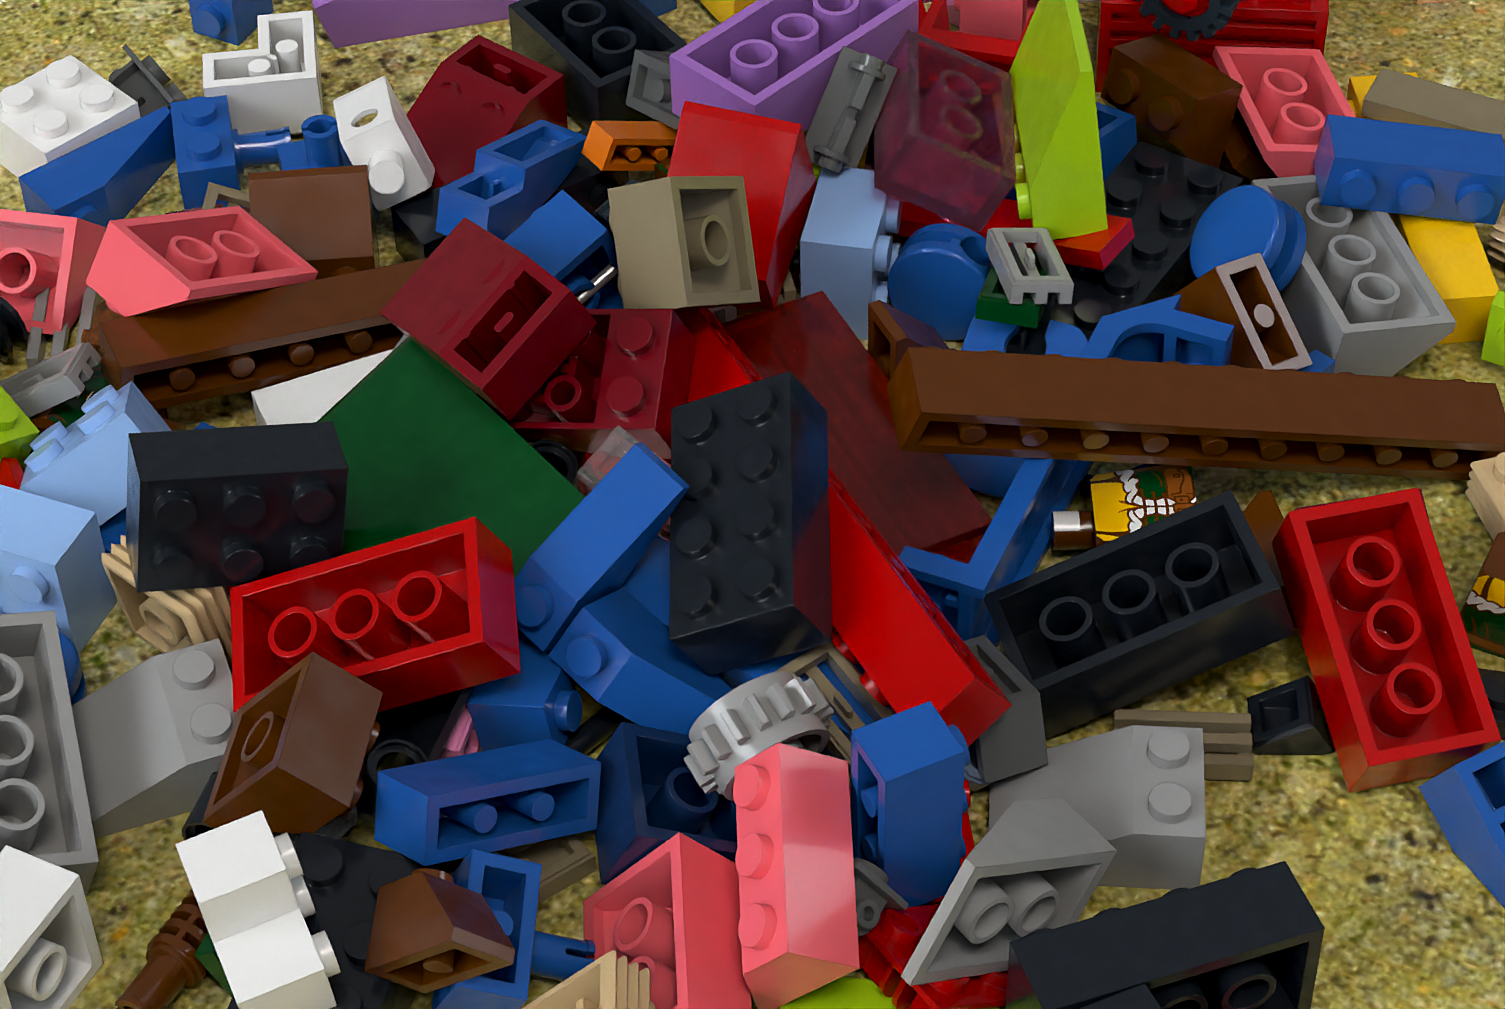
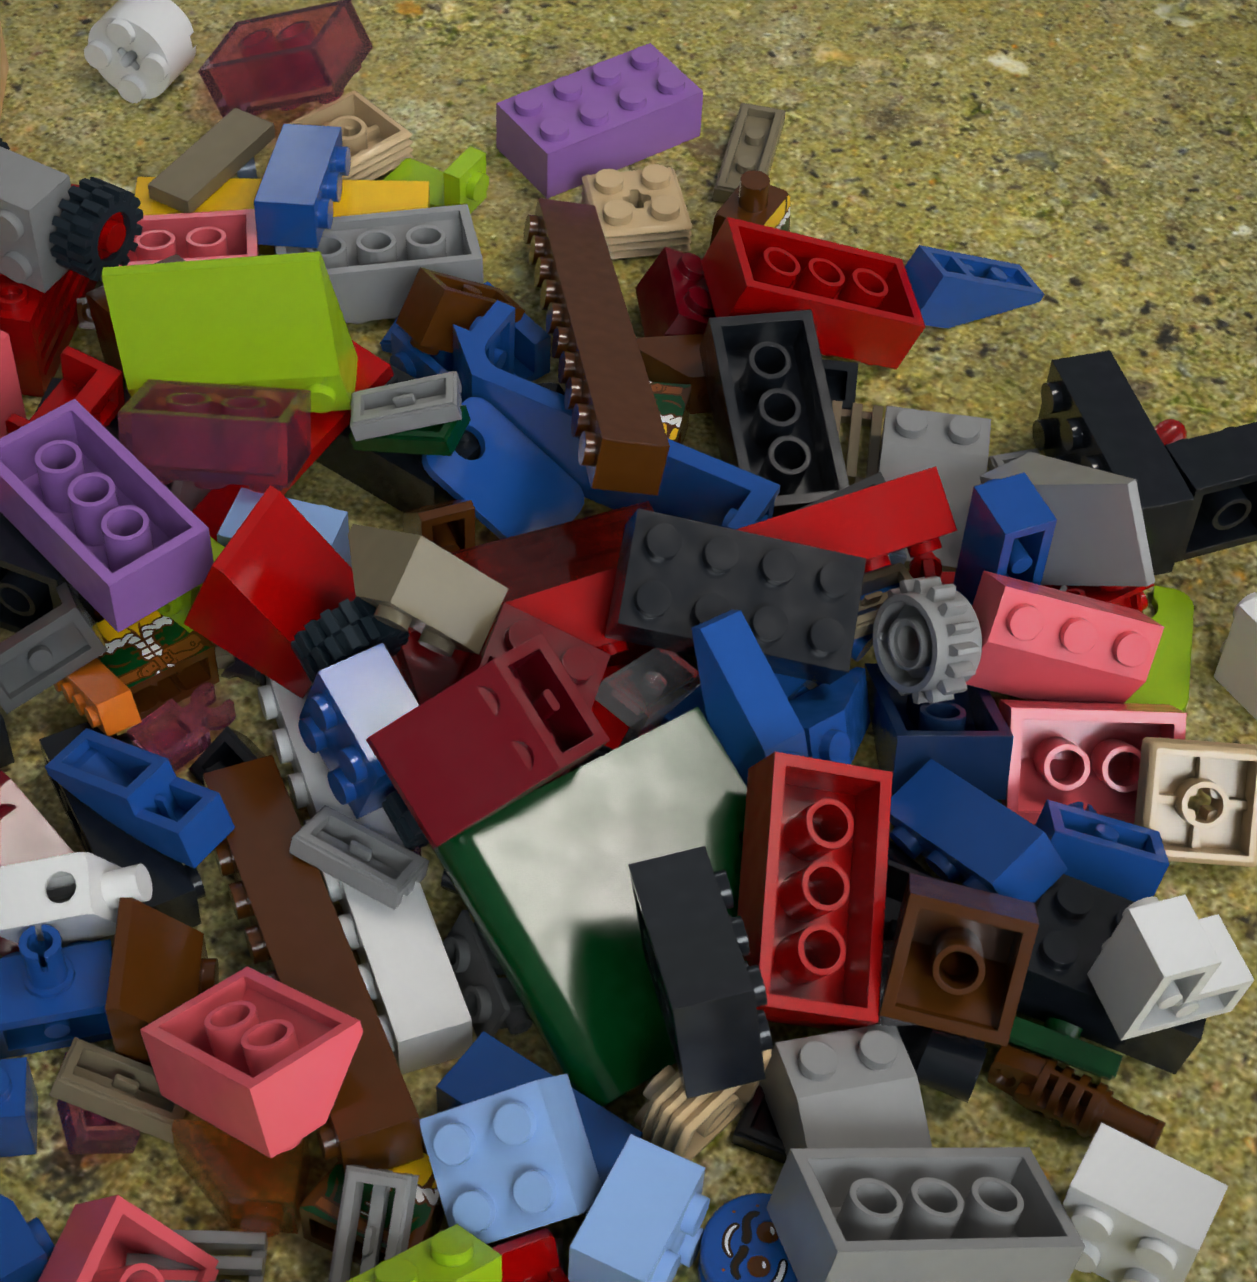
camera: 90 degrees left, 5 degrees up
reddish brown slope [364,868,515,994] -> none
dark grey hinge [805,45,898,173] -> none
blue head [887,223,992,341] -> none
blue head [1190,185,1307,293] -> none

